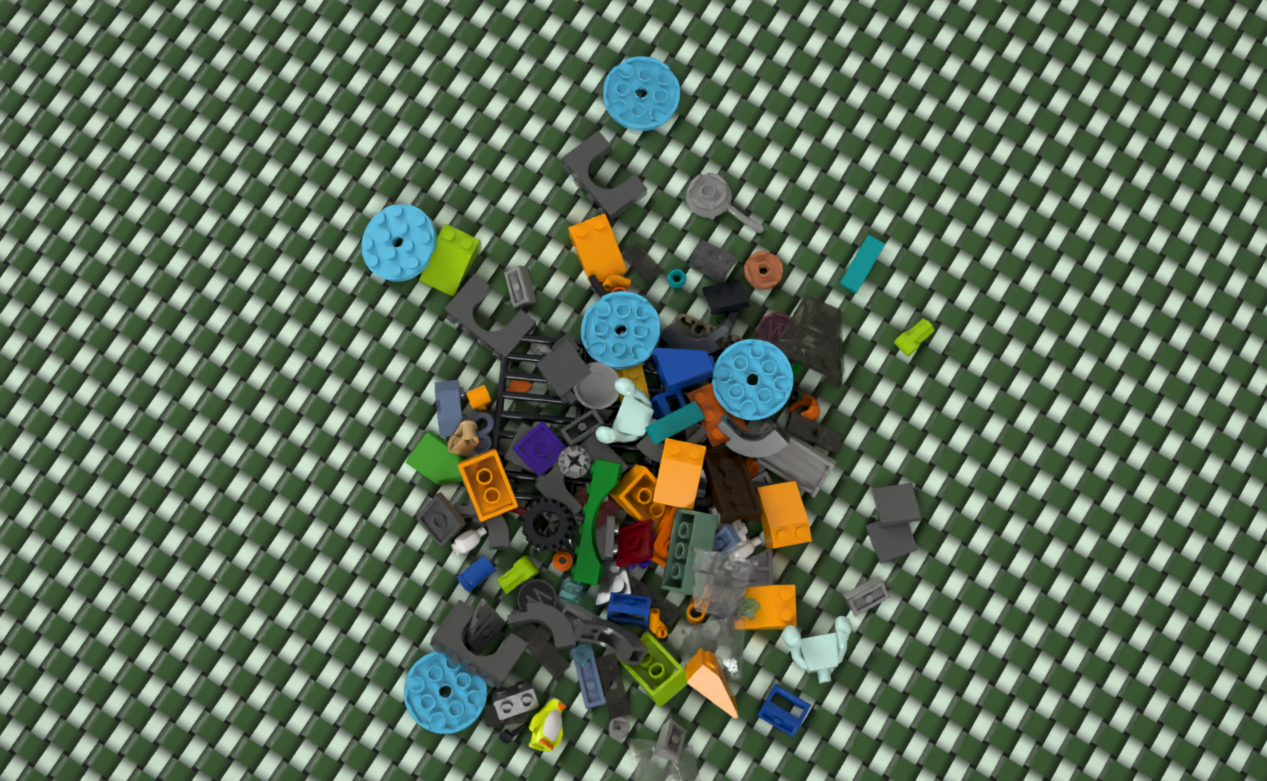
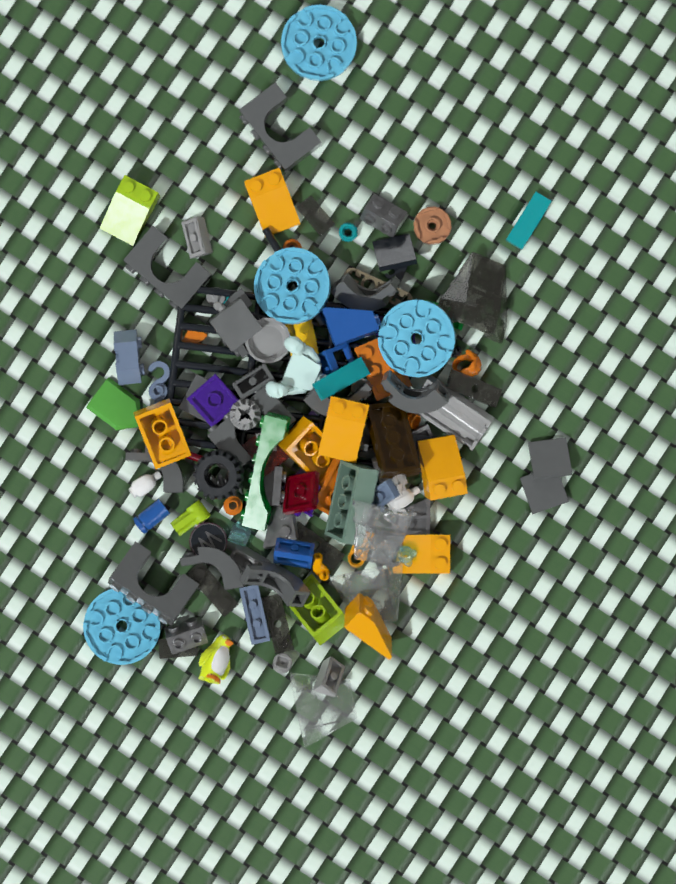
camera: 10 degrees right, 10 degrees up
medium azure plate [362,204,437,282] -> none
dark grey tile [416,492,466,549] -> none
tan piece [448,420,479,457] -> none
flat silver wing [463,598,506,653] -> none
light orange piece [466,385,491,412] -> none
black hand [499,723,528,743] -> none
clear light blue plate [569,642,594,667] -> none
light orange arm [602,274,631,291] -> none
light grey piece [686,173,764,233] -> none
clear pink tile [757,312,797,350] -> none
blue tile [757,684,811,737] -> none
light aqua torso [783,616,852,683] -> none
light grey slope [843,576,890,616] -> none
lime piece [894,318,935,357] -> none

